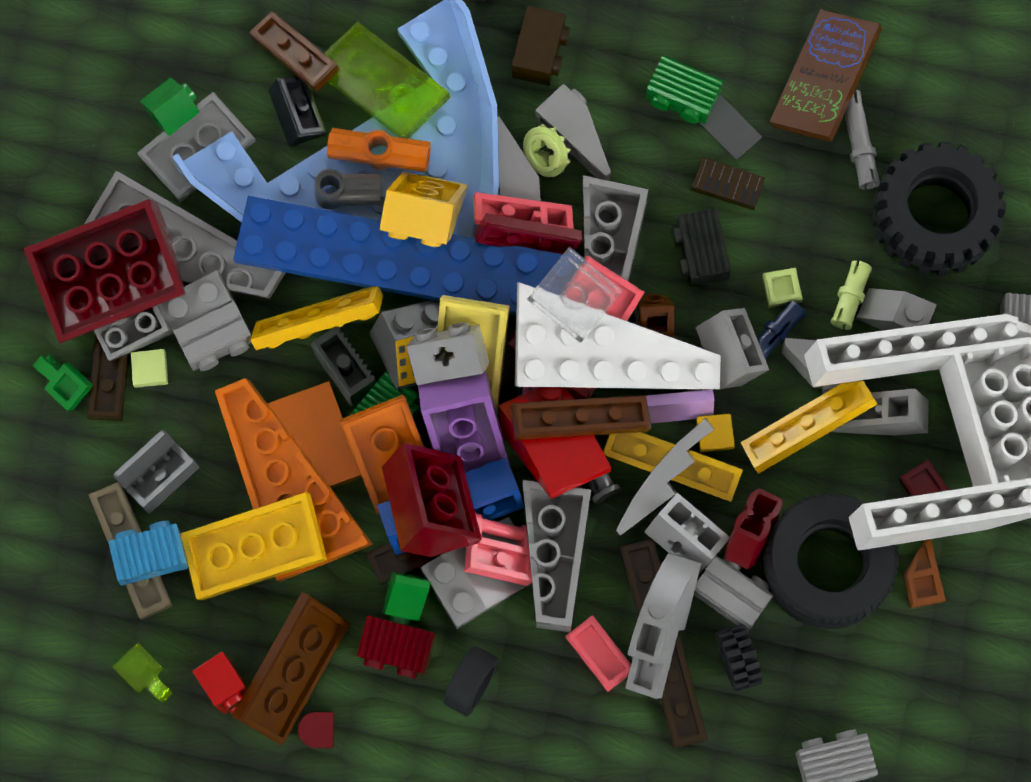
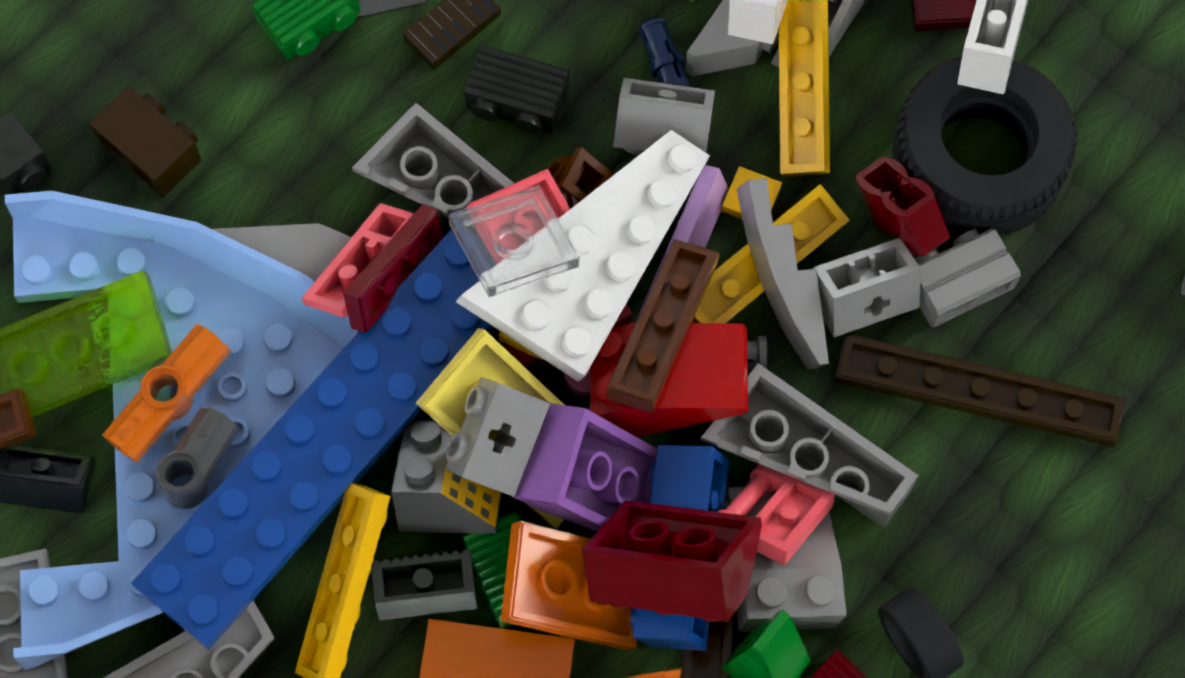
camera: 65 degrees left, 5 degrees down
yellow slope [379,171,468,247] -> none
yellowish green gear [523,124,571,177] -> none
light grey slope [535,84,611,181] -> none
coral tile [565,615,631,692] -> none
light grey slope [625,553,701,699] -> none
black tyre [715,624,763,693] -> none
yellowish green tile [762,268,803,308] -> none
dark orange tile [902,539,946,609] -> none

